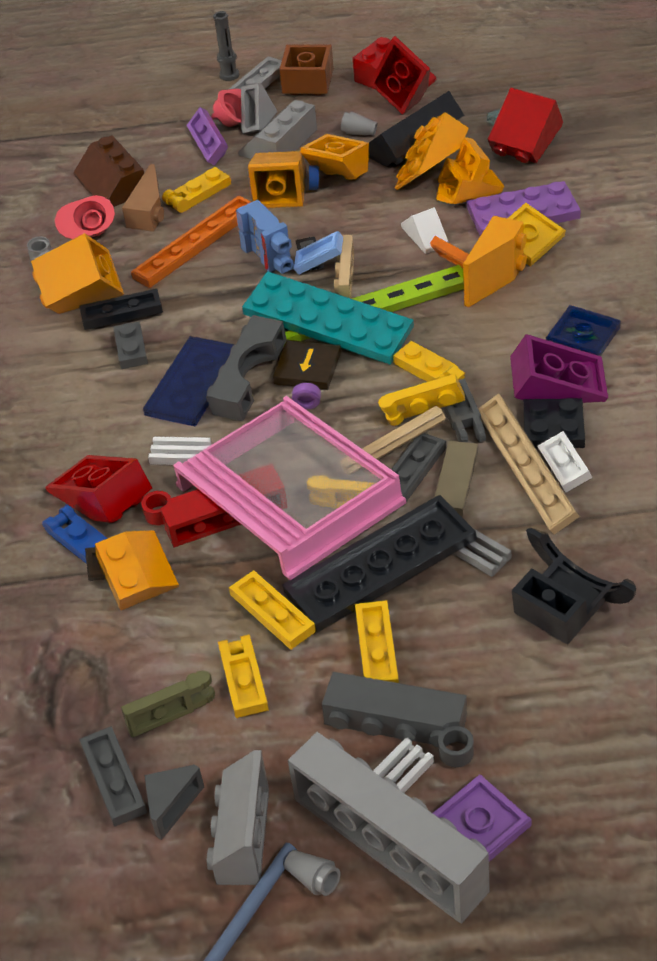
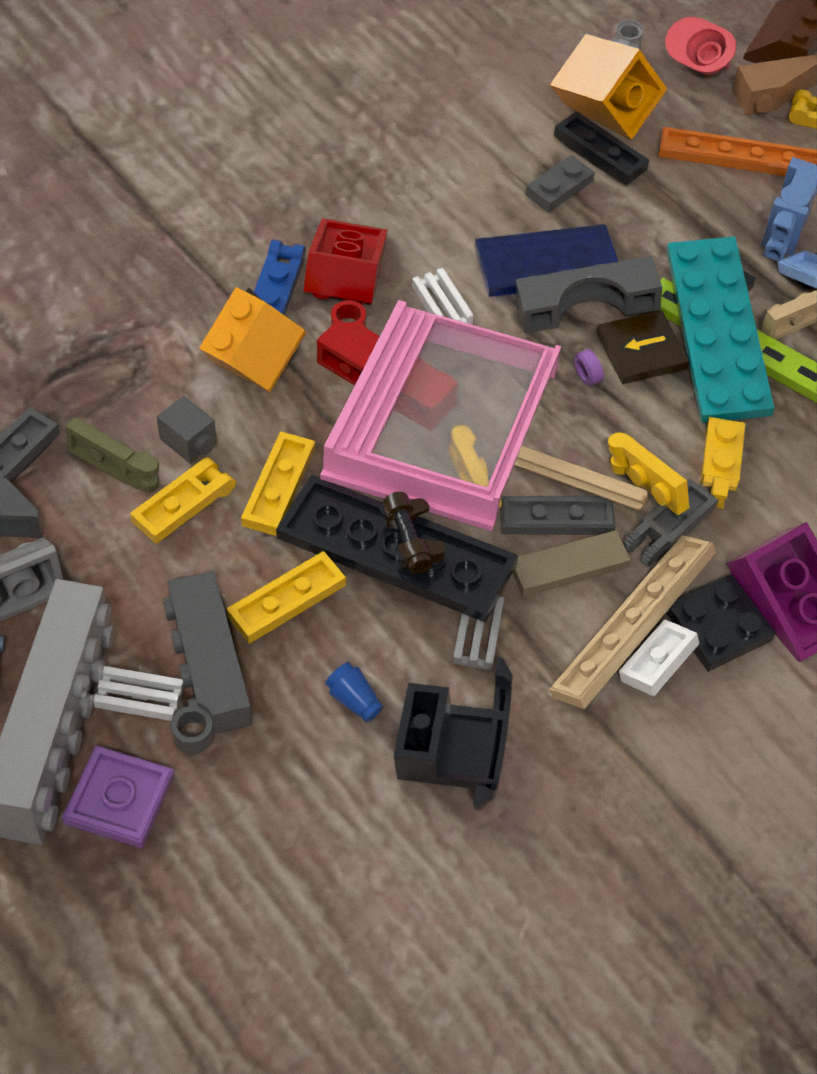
camera: 50 degrees right, 10 degrees up
none -> dark grey brick [156,396,217,463]
none -> blue cone [325,662,384,723]
none -> dark brown piece [379,491,445,574]

